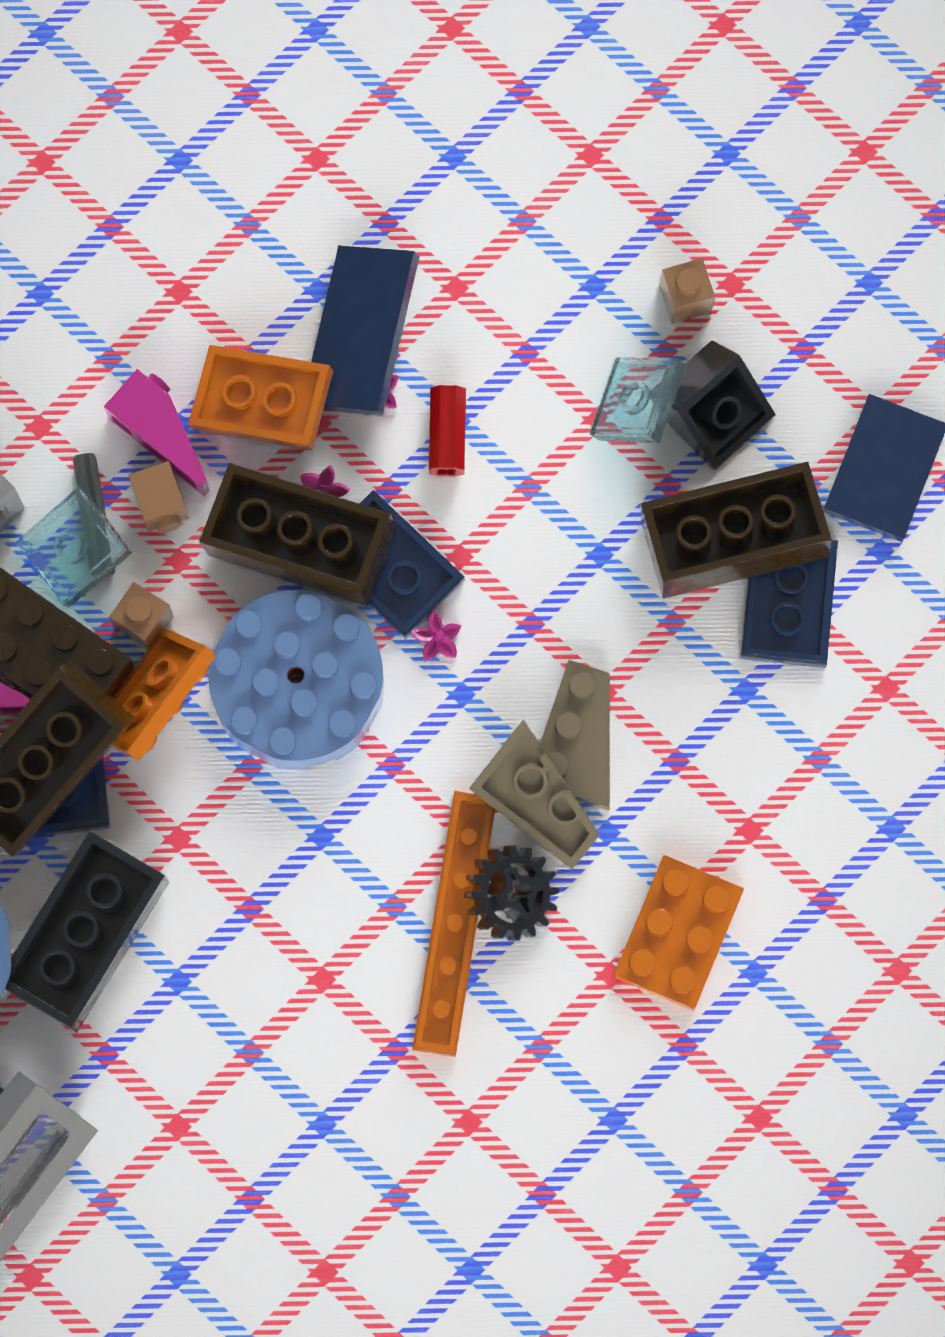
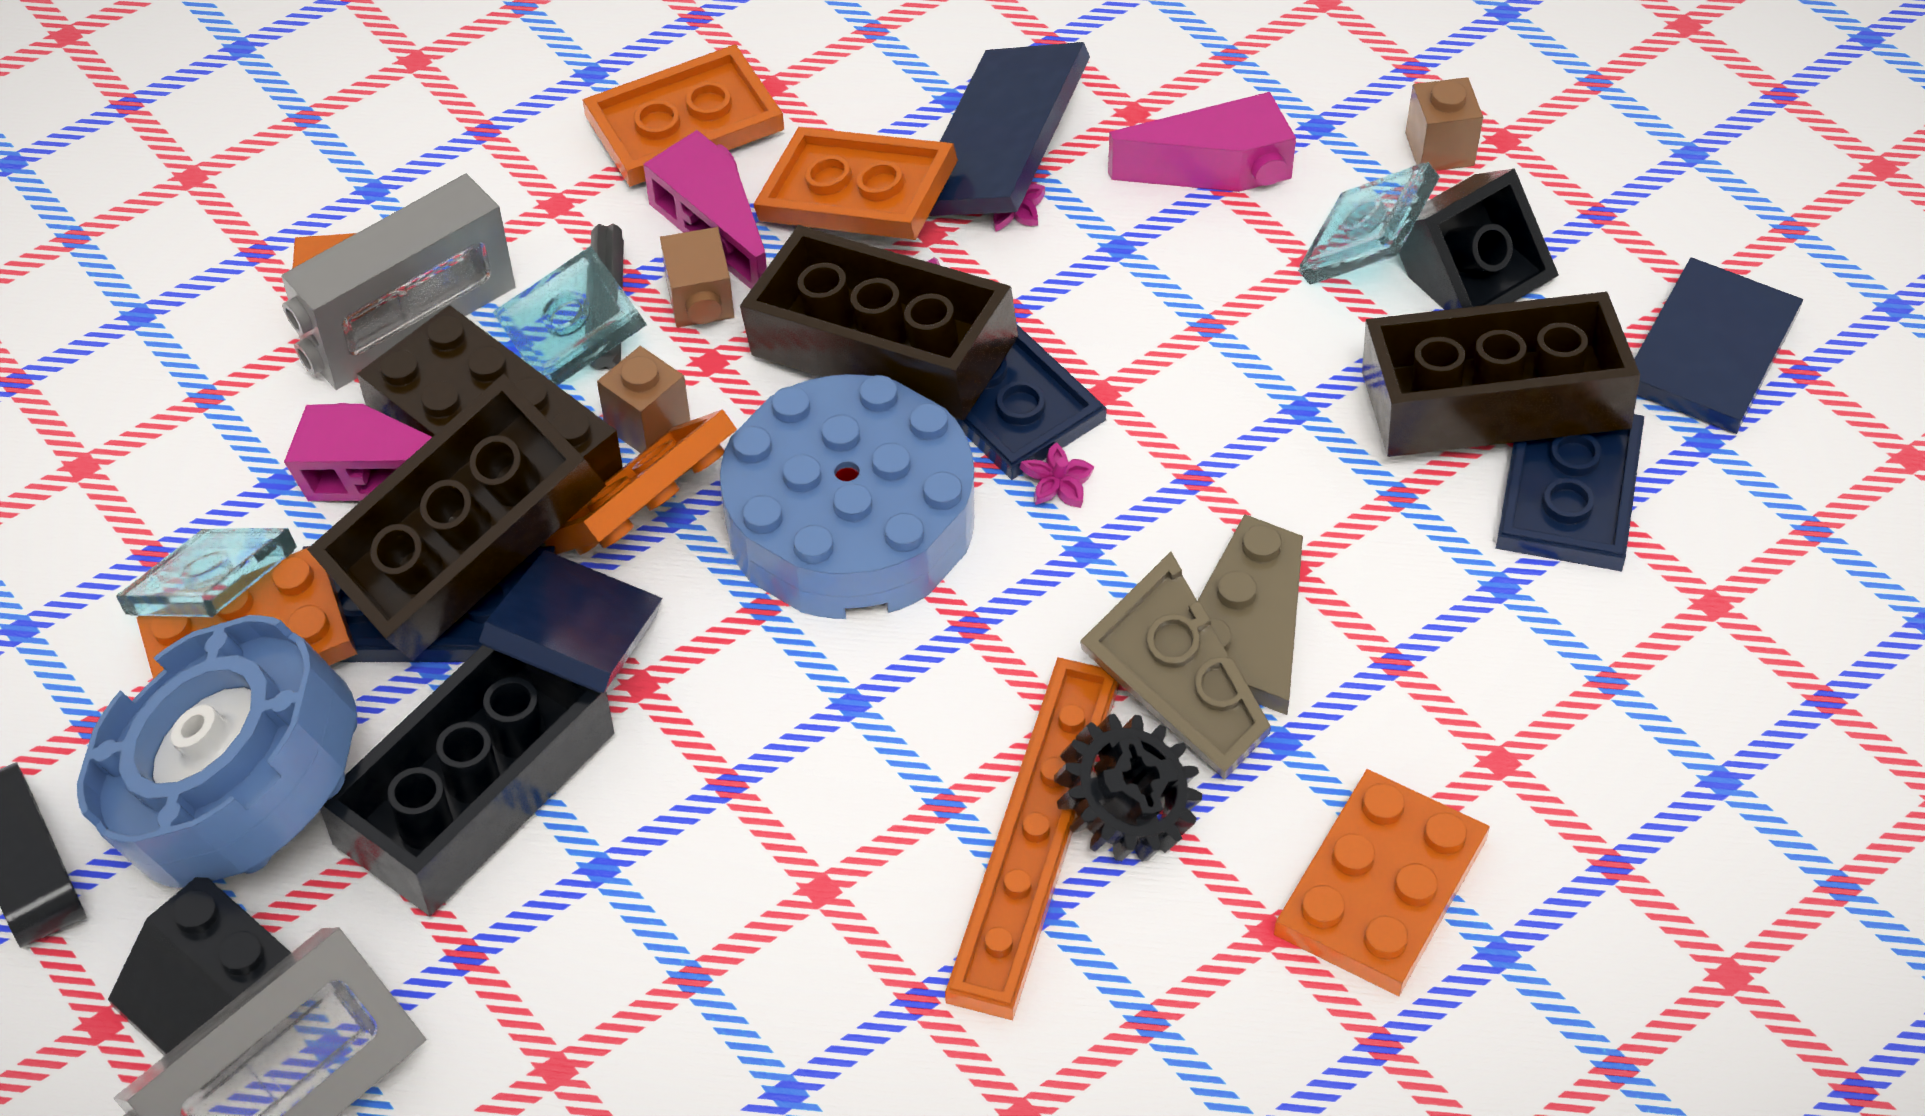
camera: 10 degrees right, 25 degrees down
red axle [428,385,466,477] -> none
none -> dark blue tile [479,550,663,693]
none -> orange plate [582,44,784,187]
none -> dark pink slope [1108,92,1296,192]

